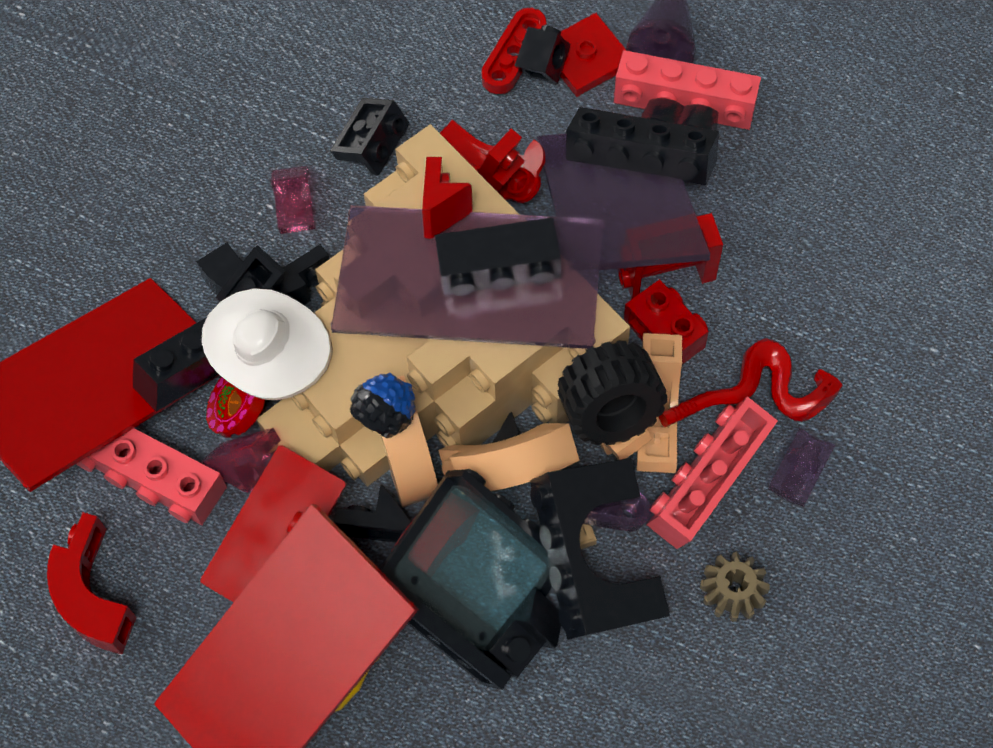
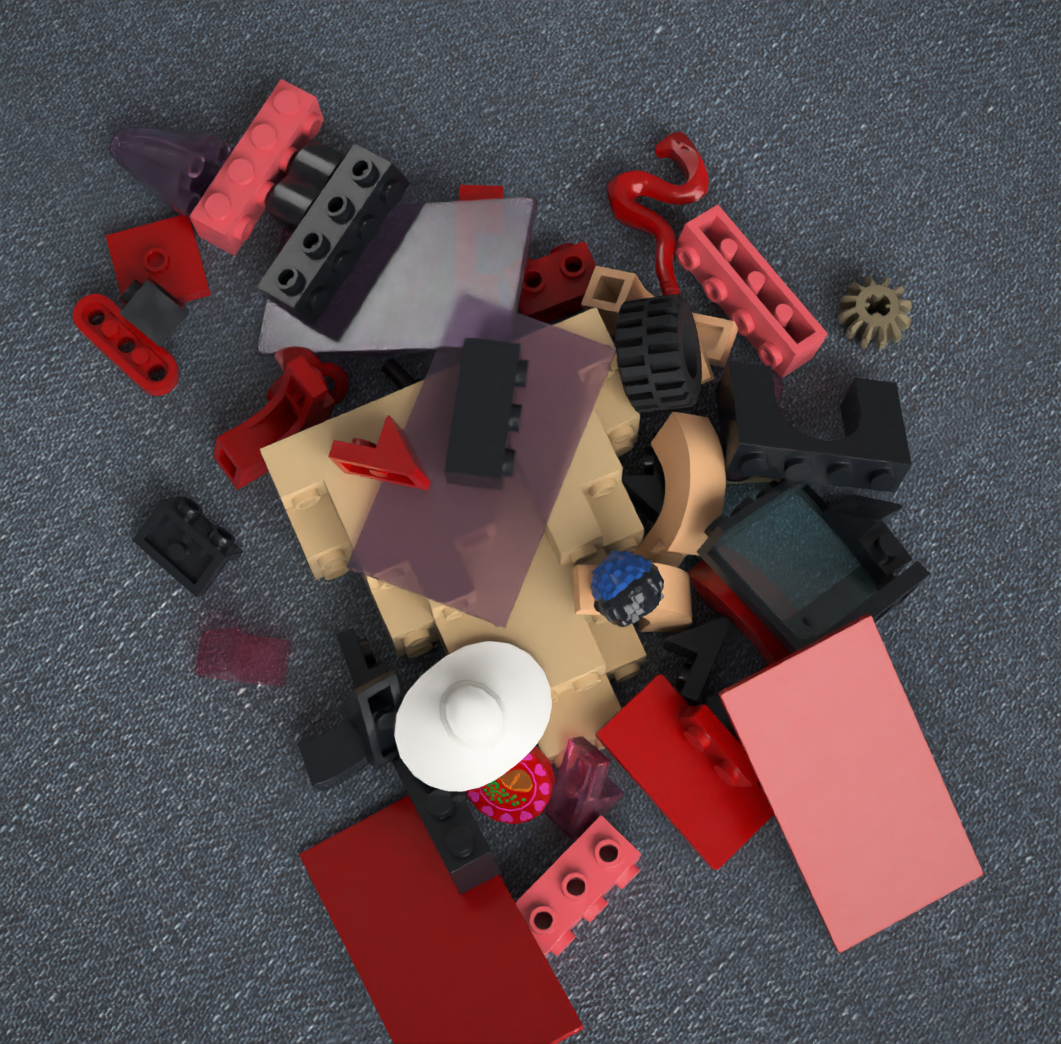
camera: 75 degrees left, 10 degrees up
red arch [47,512,137,655] -> none
clear purple hips [768,428,835,507] -> none

